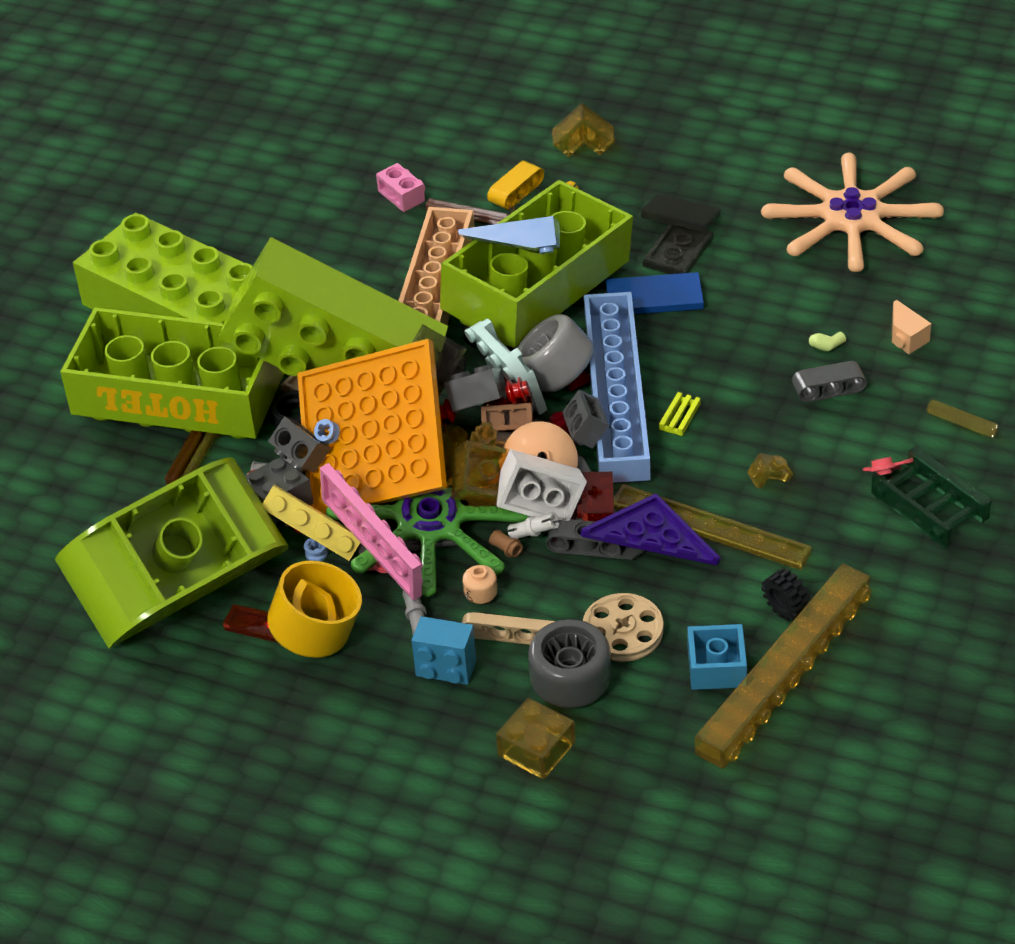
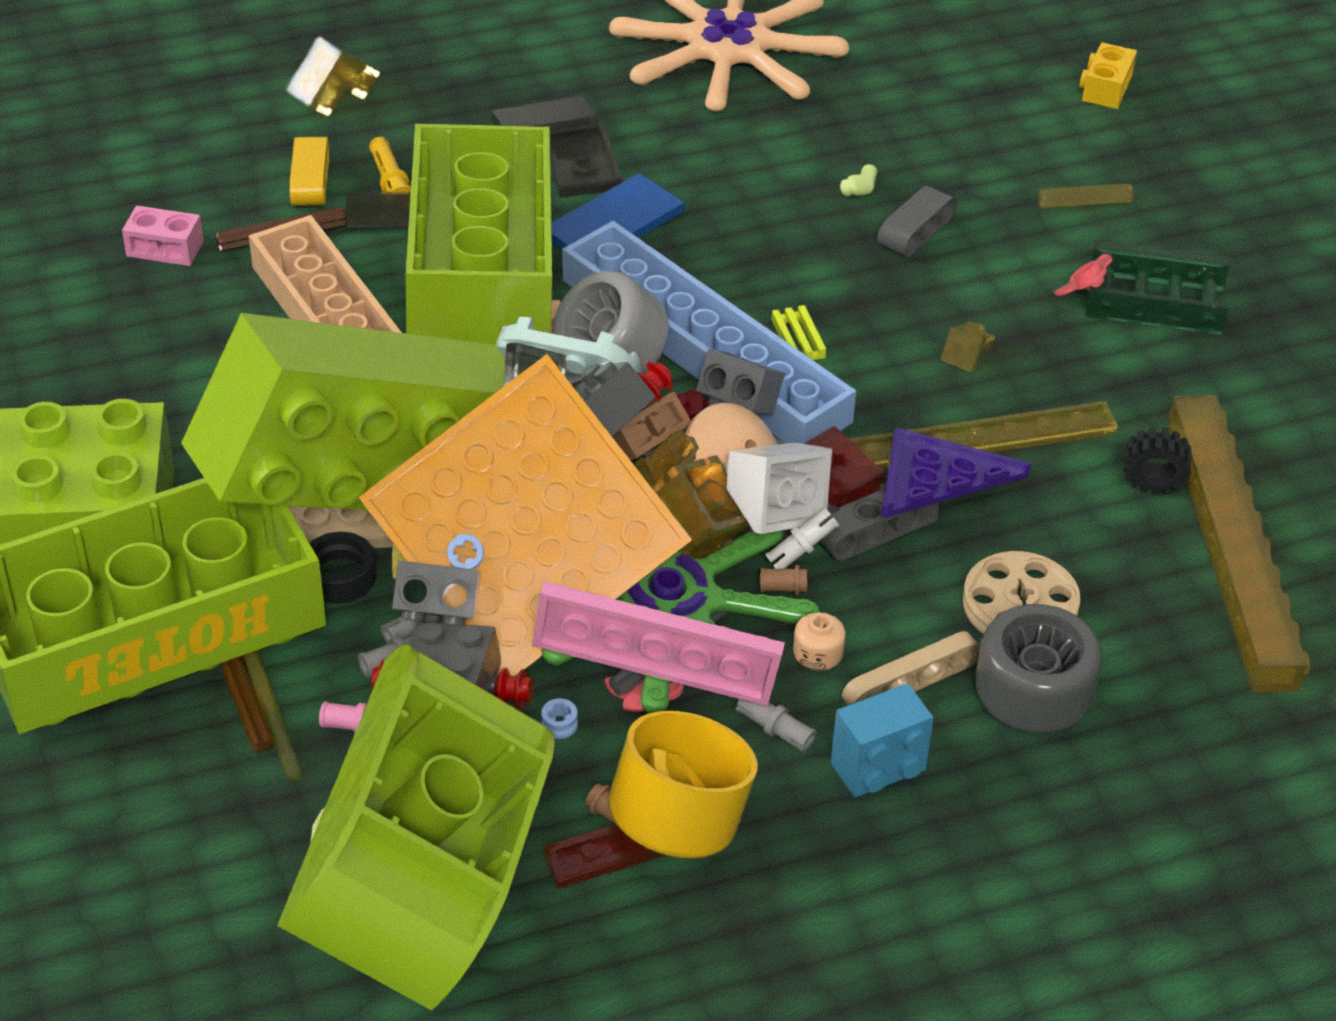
camera: 45 degrees left, 0 degrees up
light yellow plate [262,484,360,561] -> none
light blue wedge [458,216,560,254] -> none
clear yellow brick [496,698,575,779] -> none
dark azure brick [687,624,747,690] -> none
light nougat slope [892,300,931,354] -> none

